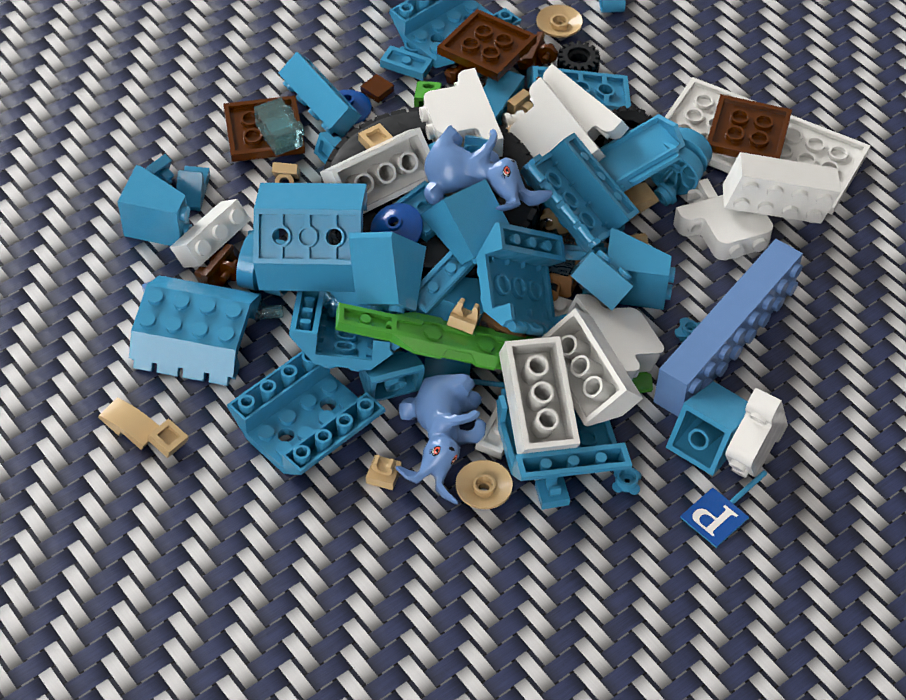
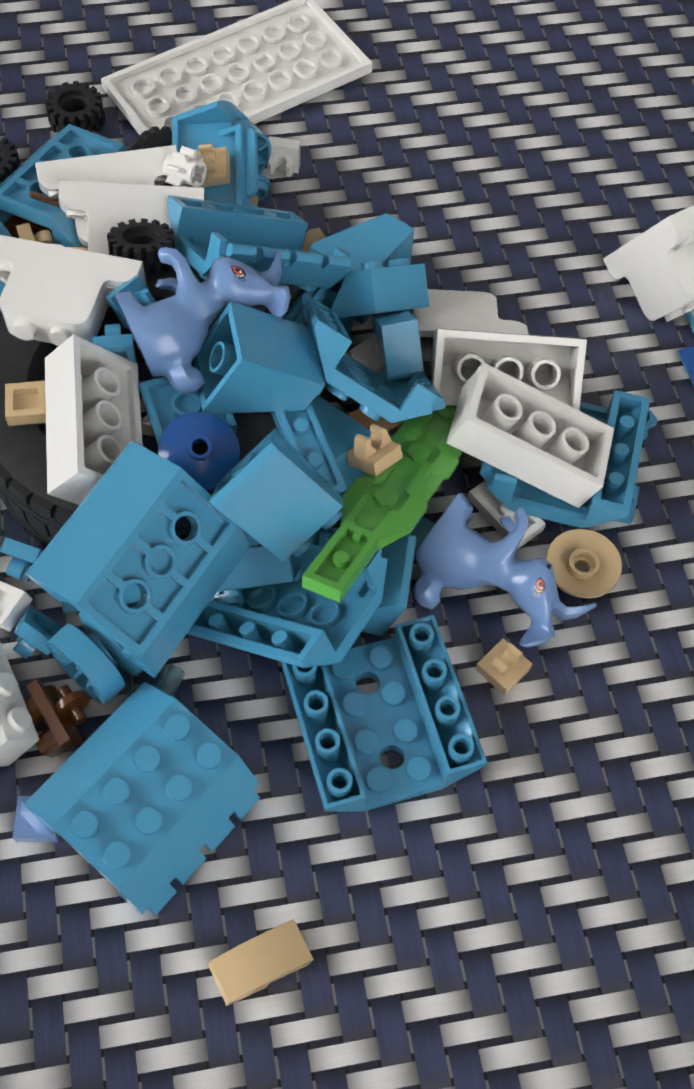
camera: 65 degrees left, 10 degrees up
tan plate [148,418,189,458] -> none
medium blue brick [653,239,803,417] -> none
dark azure slope [666,381,748,476] -> none
white brick [673,195,773,260] -> none
dark azure plate [674,317,701,342] -> none
reddish brown plate [707,94,792,159] -> none
white brick [723,152,841,224] -> none
none -> black tyre [45,81,105,133]
none -> black tyre [107,218,175,278]
none -> white gear [163,146,207,188]
none -> tan tile [197,143,230,188]
none -> dark azure slope [372,310,424,381]

